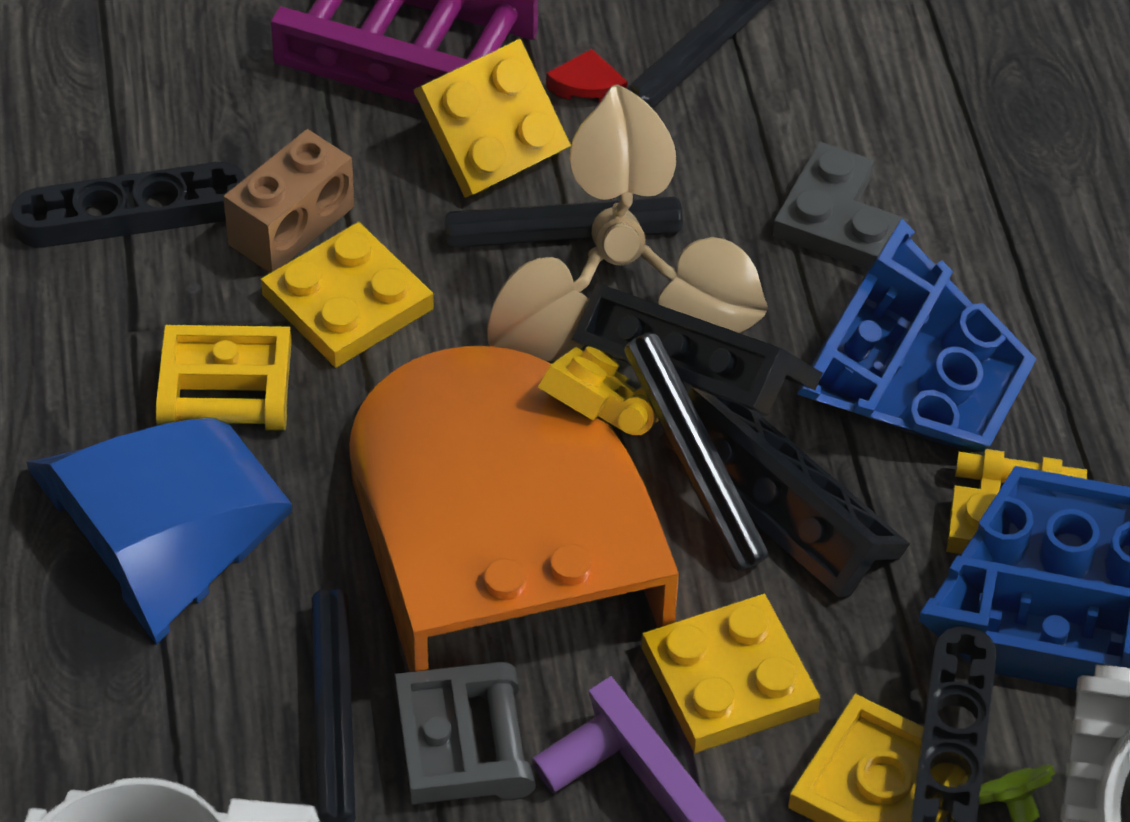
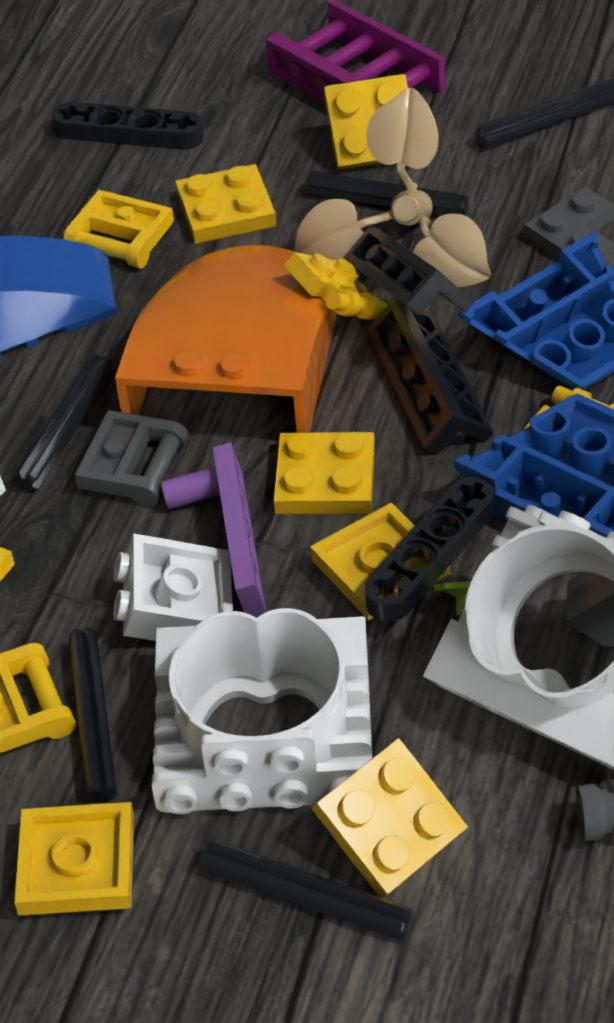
camera: 30 degrees right, 5 degrees down
medium nougat brick [223,129,355,273] -> none
red tile [546,49,628,103] -> none
black axle [625,333,768,571] -> none

